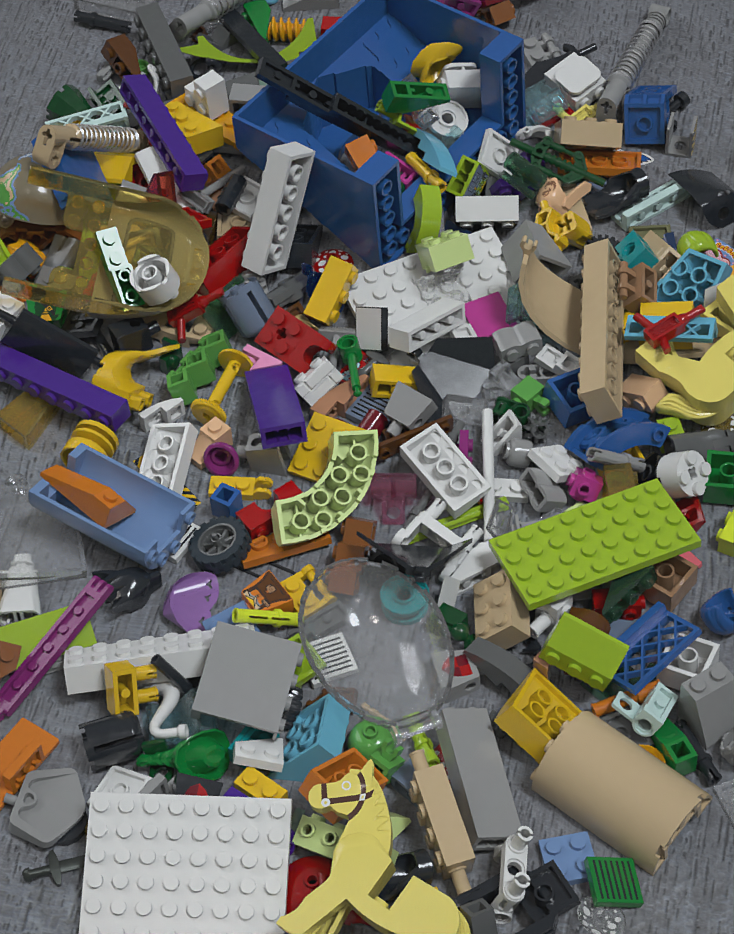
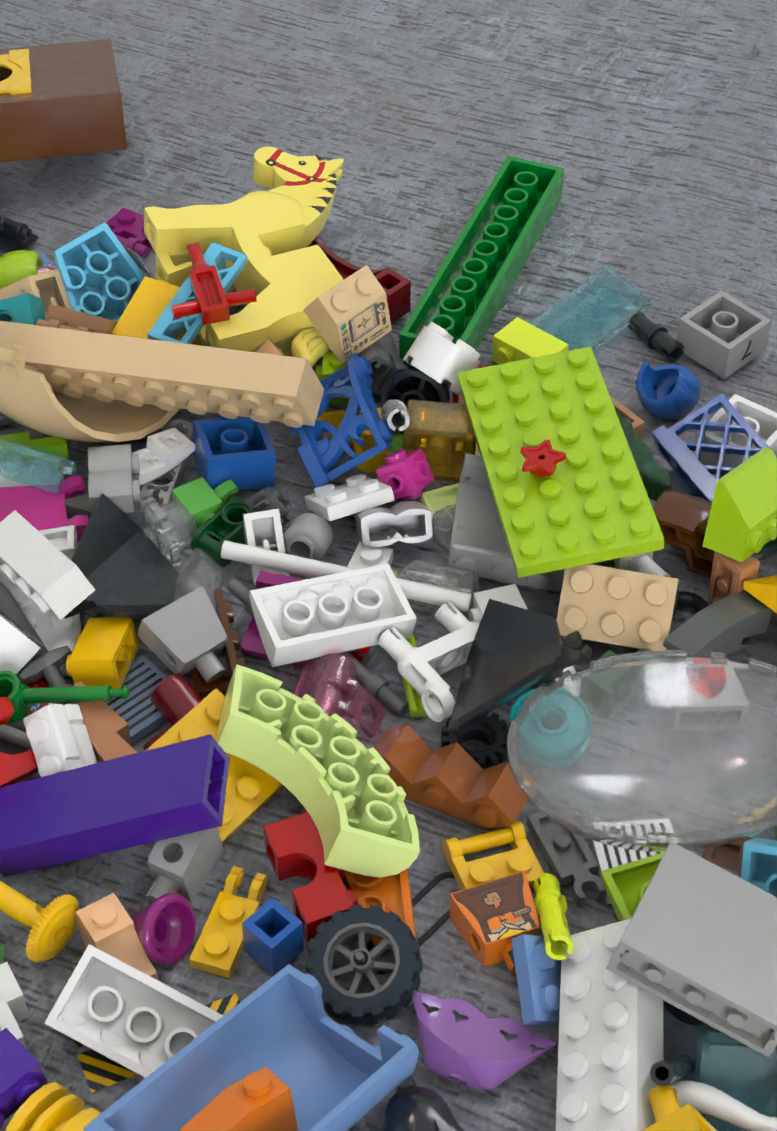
camera: 80 degrees left, 5 degrees down
none -> tan slope [303,265,392,365]
none -> red plate [520,440,567,477]

